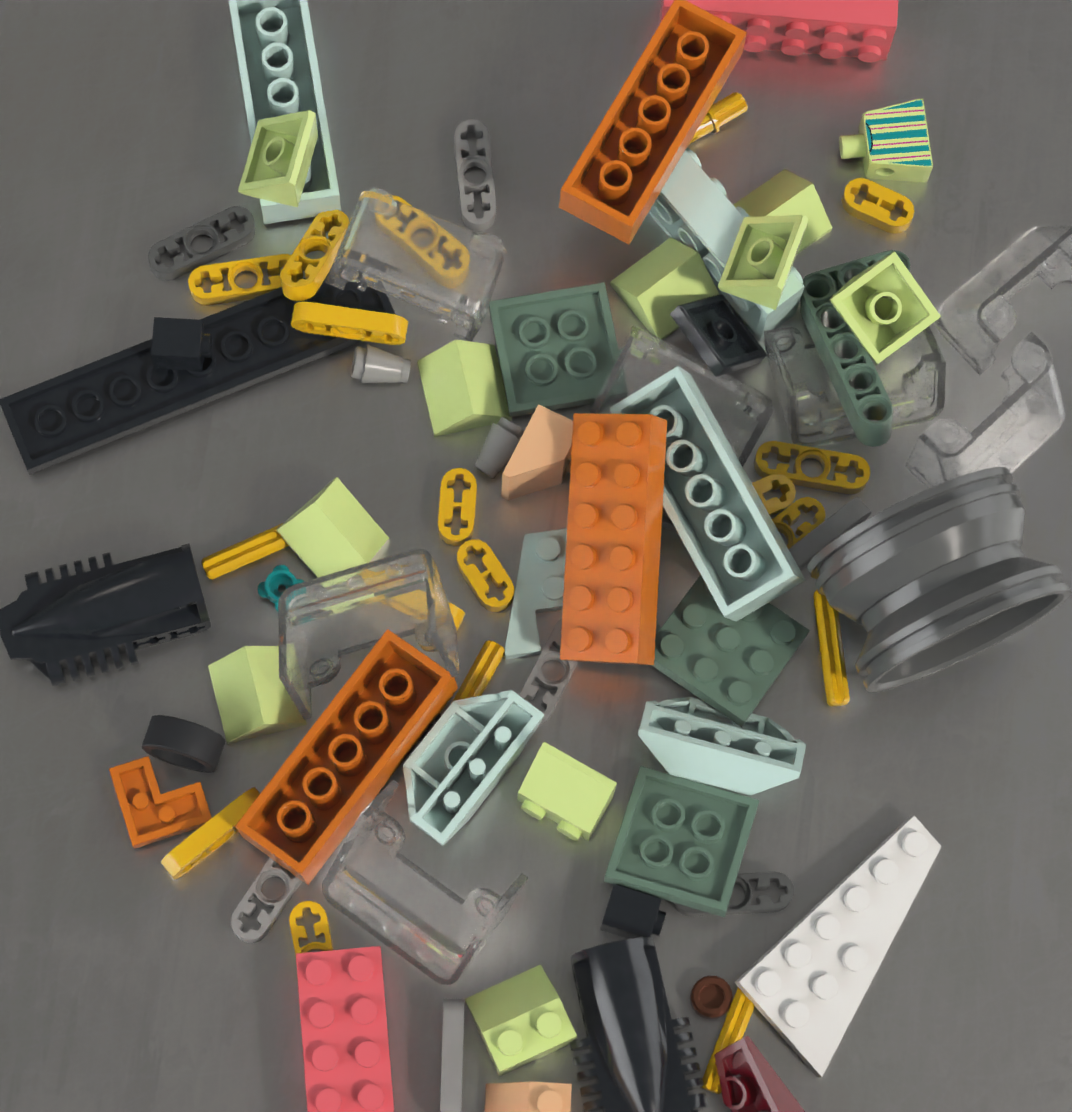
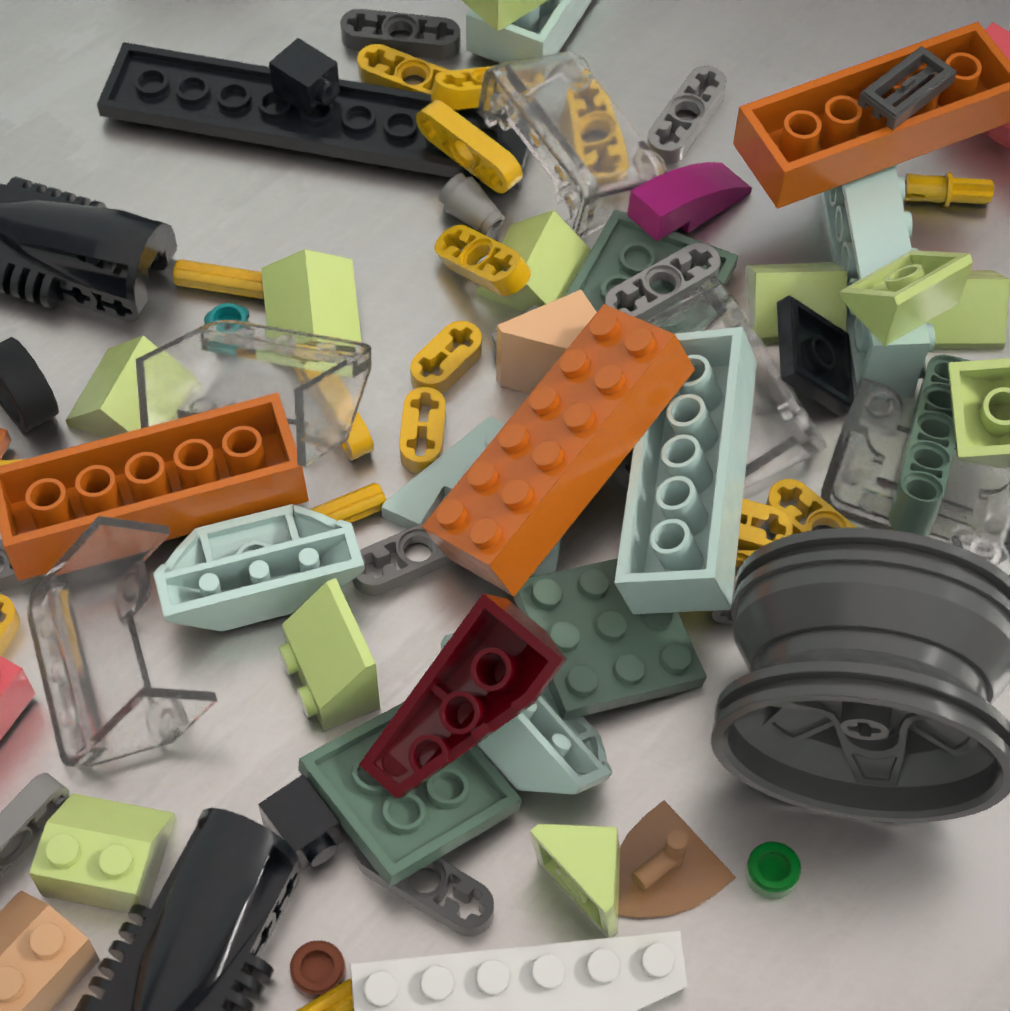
camera: 40 degrees right, 15 degrees down
yellow axle [813,590,850,707] -> none
none -> dark red wedge [359,593,567,799]
none -> yellow beam [434,225,531,296]
none -> yellowish green slope [530,824,621,938]
none -> light grey beam [605,243,720,322]
none -> medium nougat shield [618,800,736,920]
none -> dark pink slope [627,162,752,242]
none -> green tile [745,841,801,899]
none -> dark grey tile [858,46,957,130]

